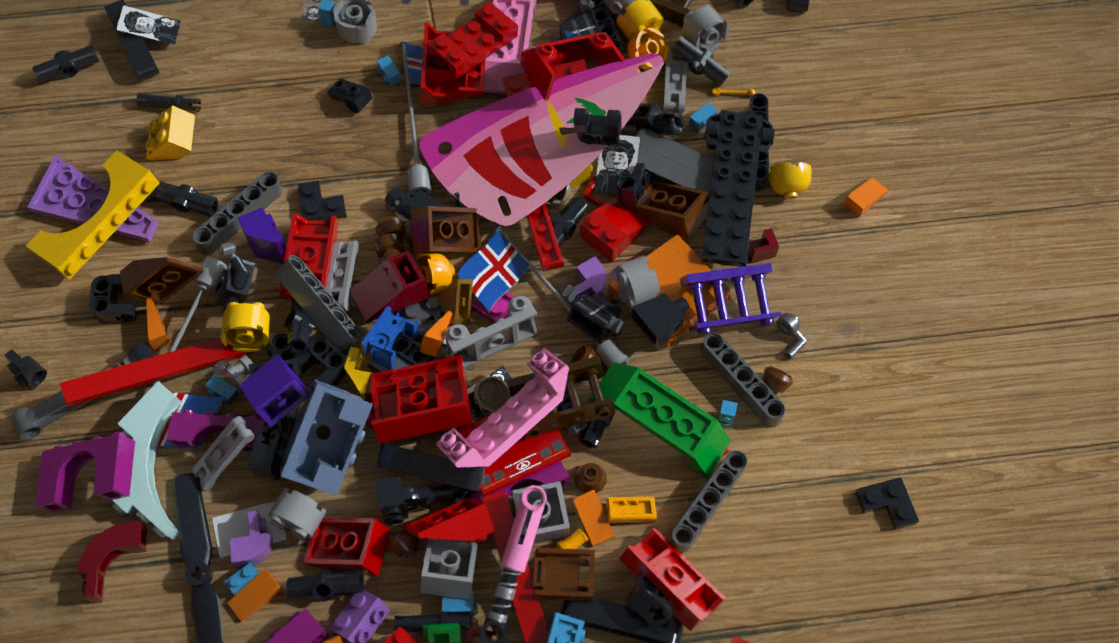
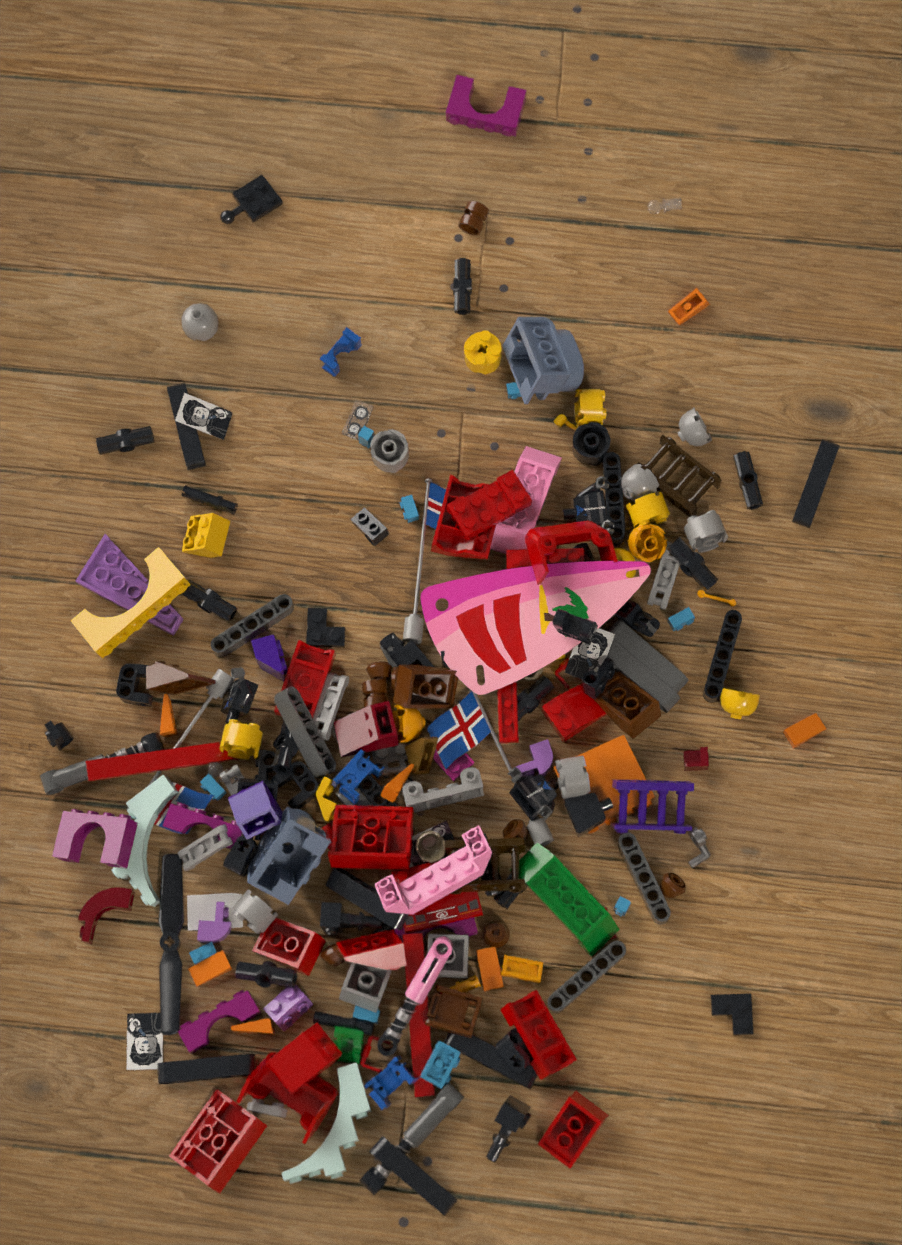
camera: 20 degrees right, 10 degrees up
black piece [701,110,775,267] -> none

